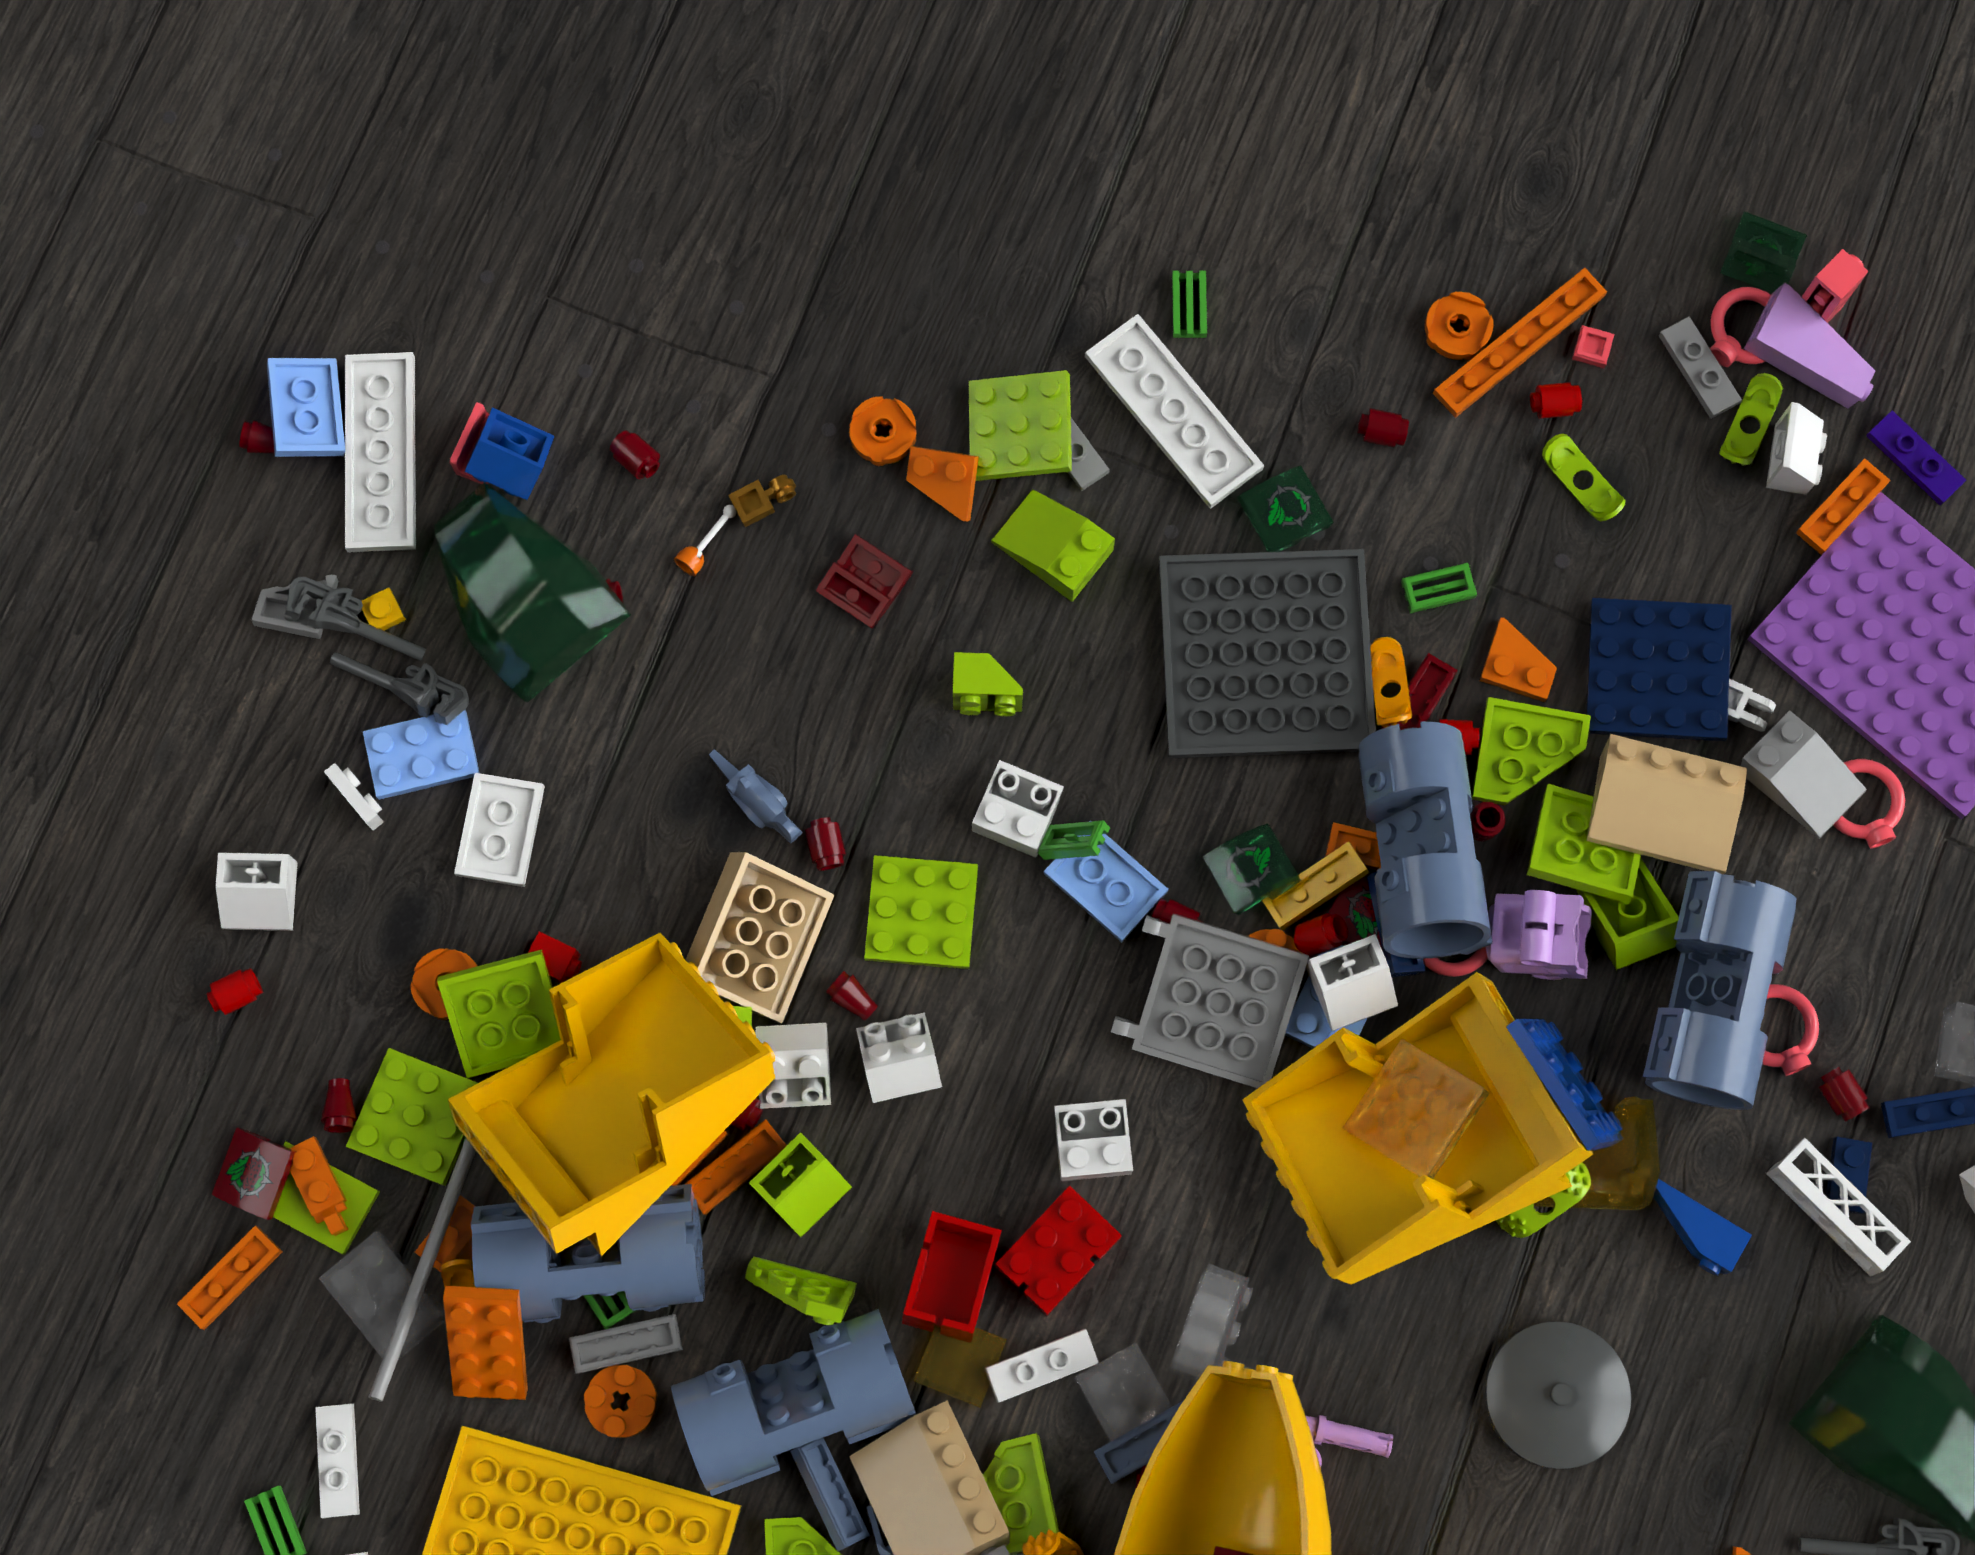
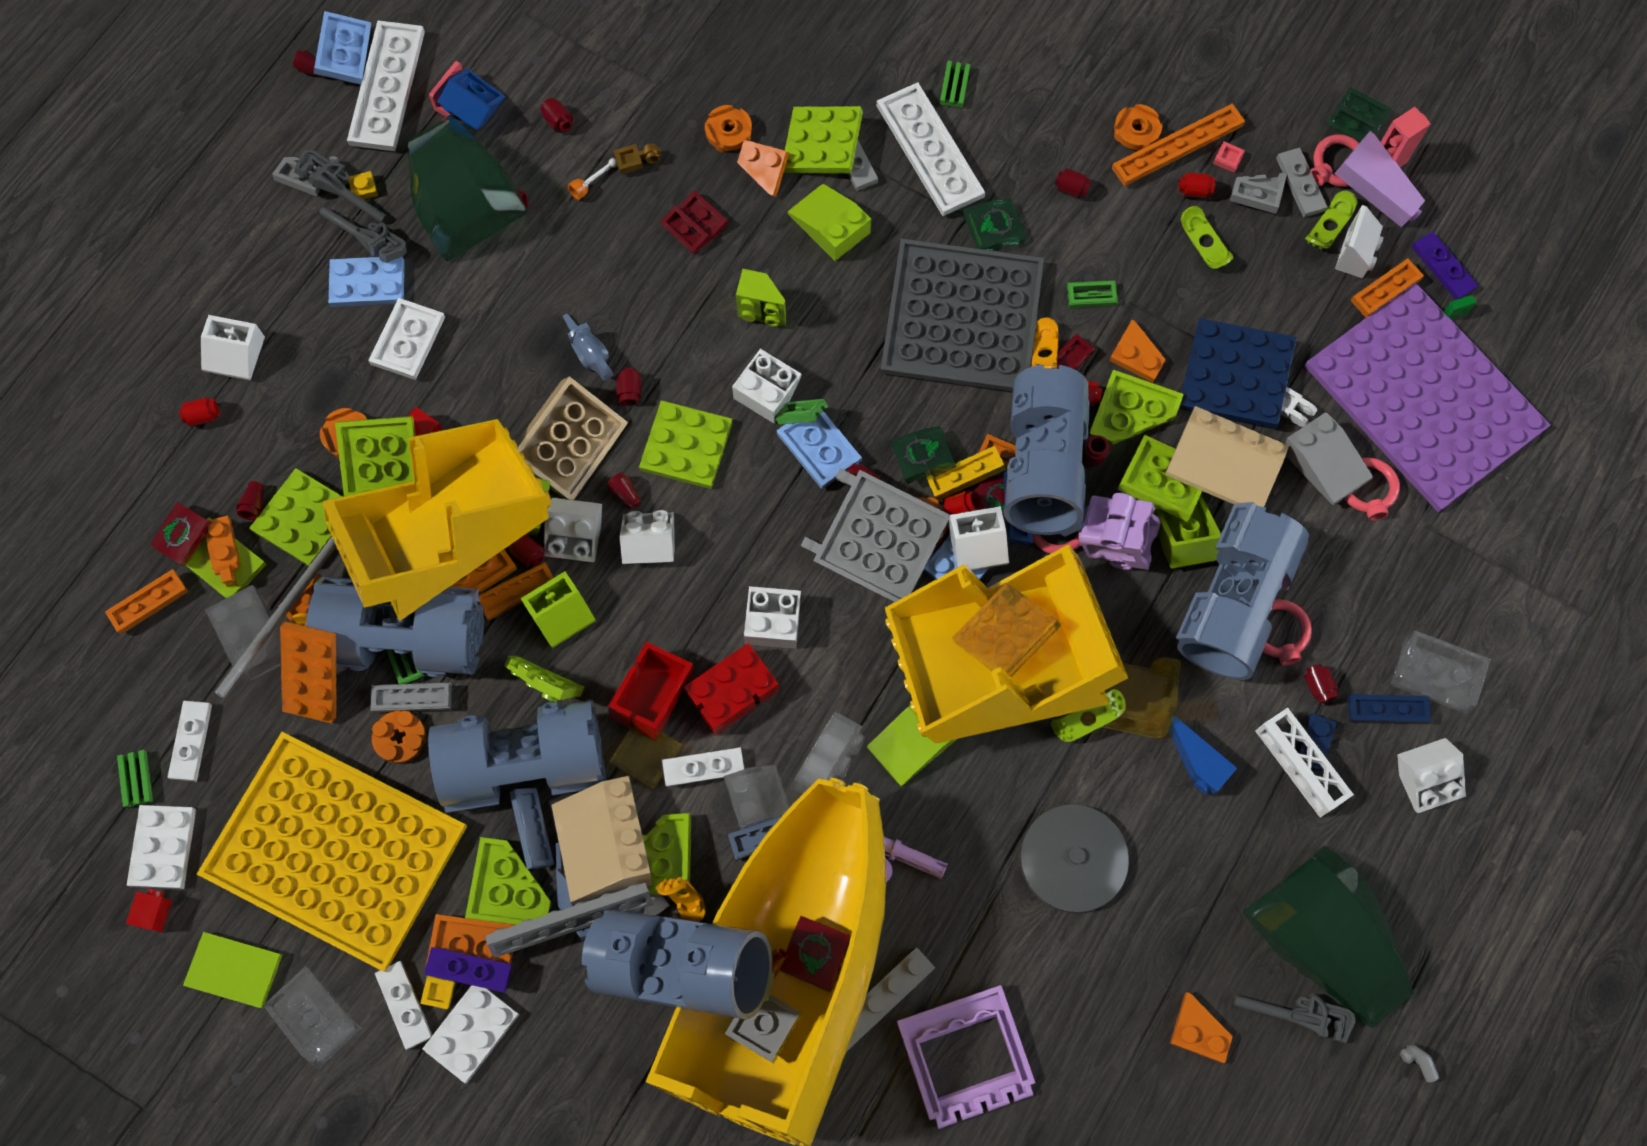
camera: 10 degrees right, 5 degrees down
white plate [324,763,384,830] -> none
blue plate [1506,1018,1624,1151] -> none
none -> lime slope [867,705,957,787]
none -> light grey wing [1230,173,1287,214]
none -> green tile [1443,295,1477,319]

